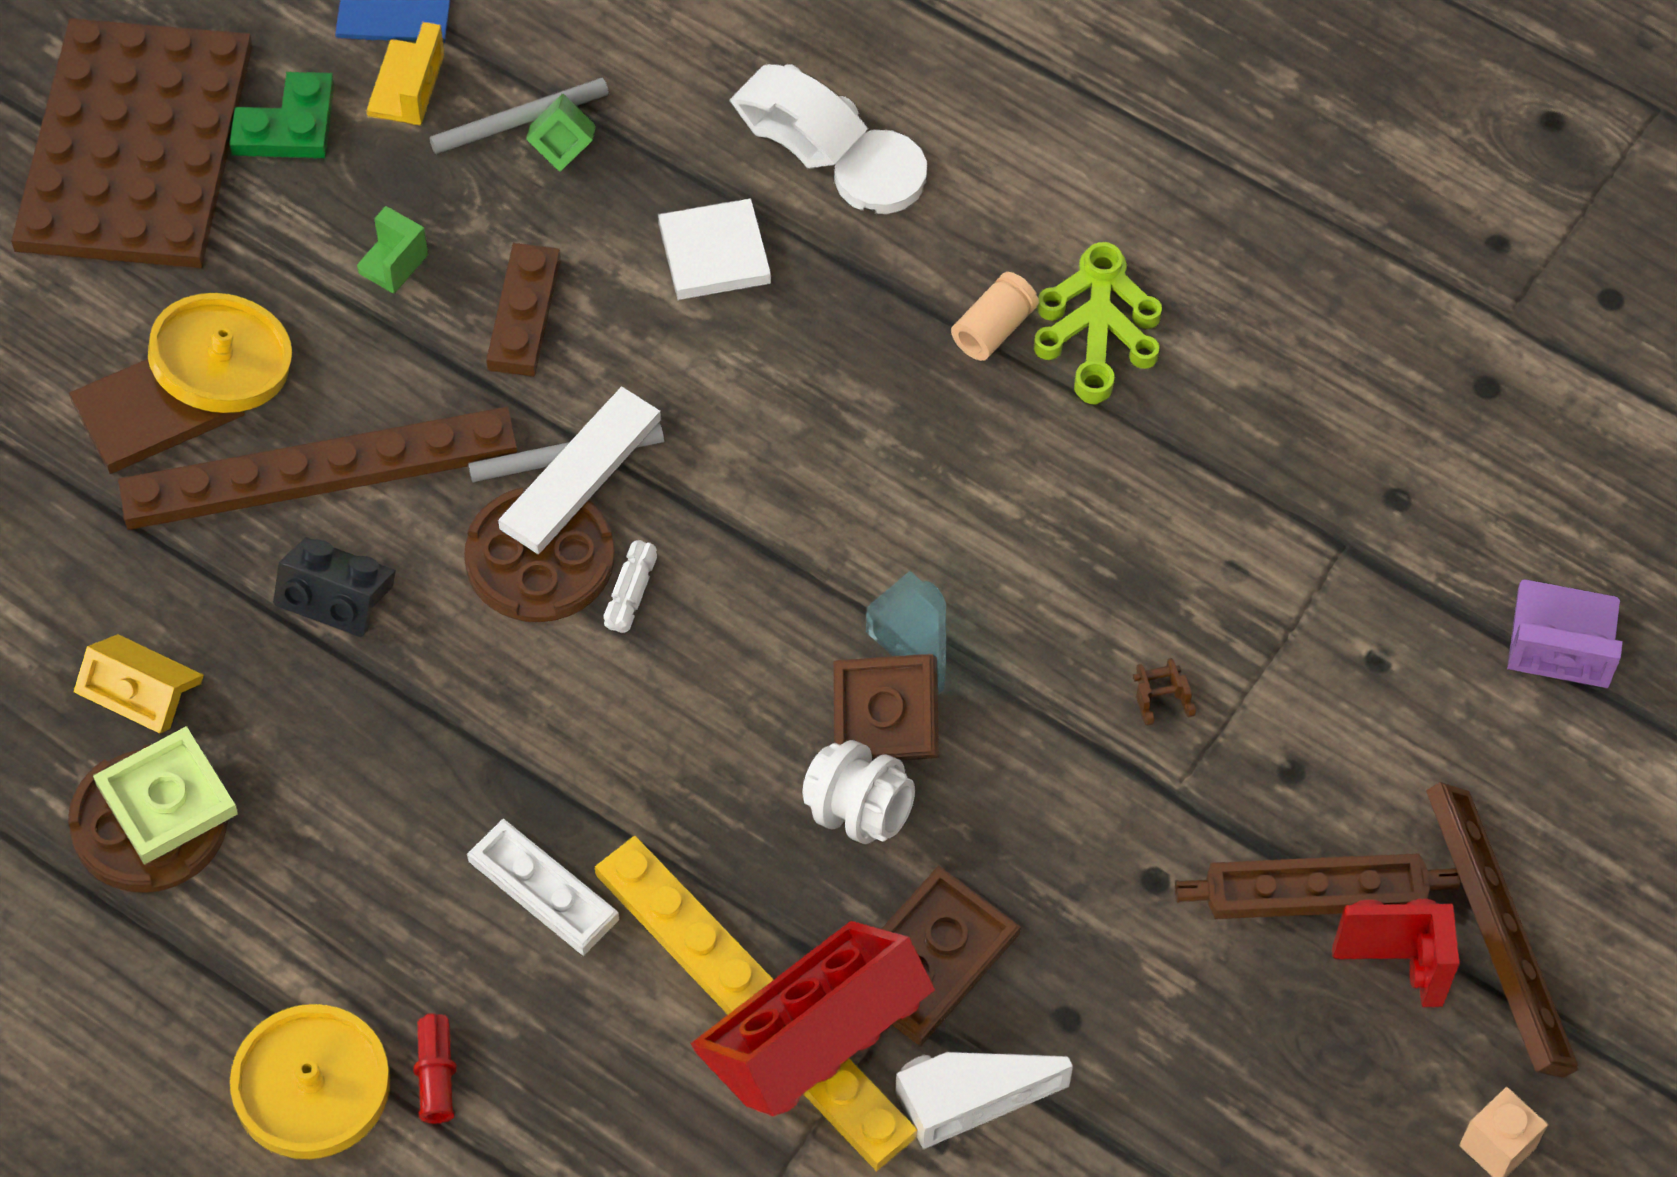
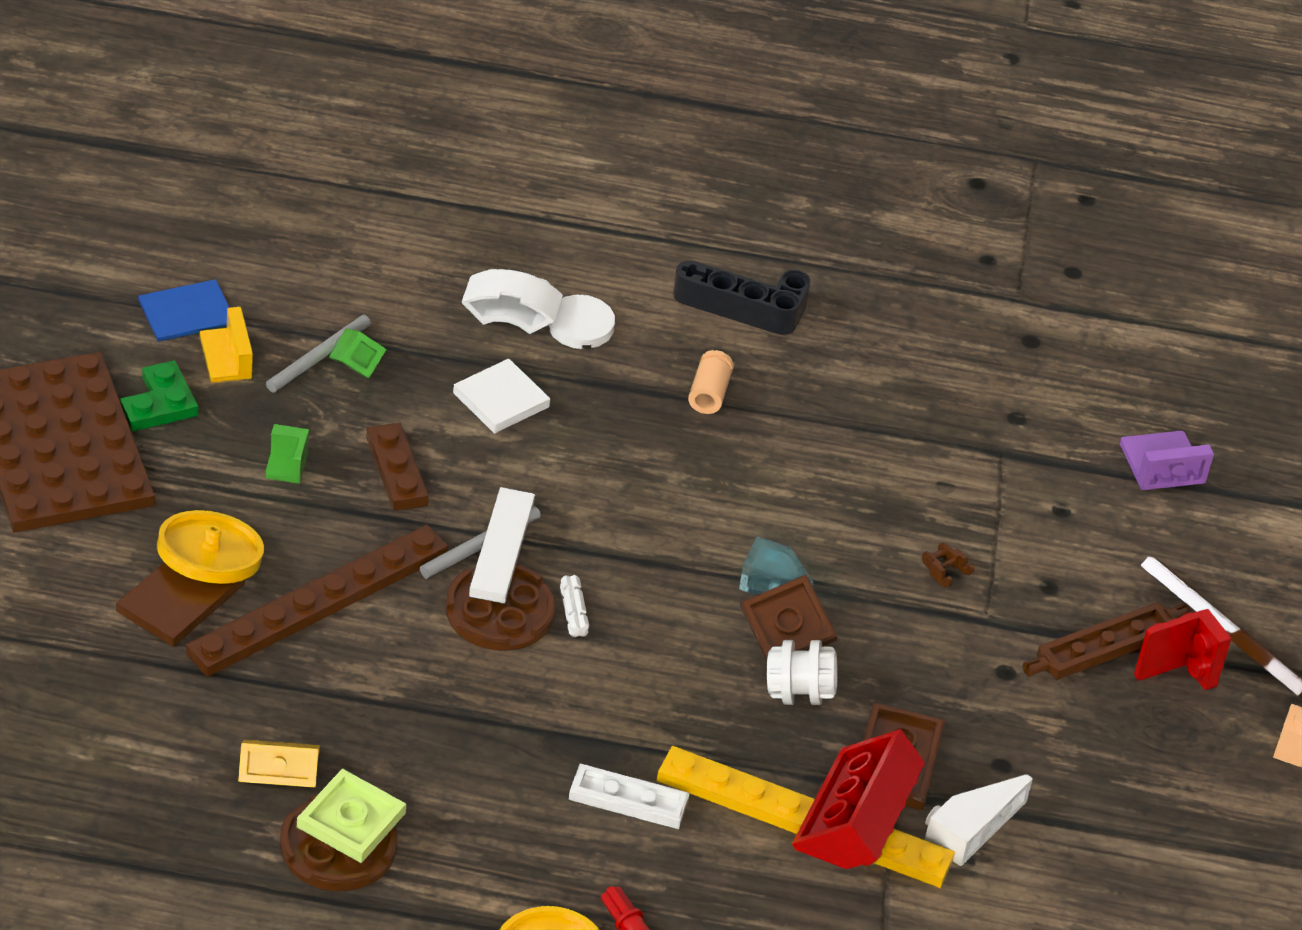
camera: 30 degrees left, 15 degrees down
black bracket [273,537,396,637] -> none
lime plant [1034,242,1162,404] -> none
none -> black beam [673,260,811,335]

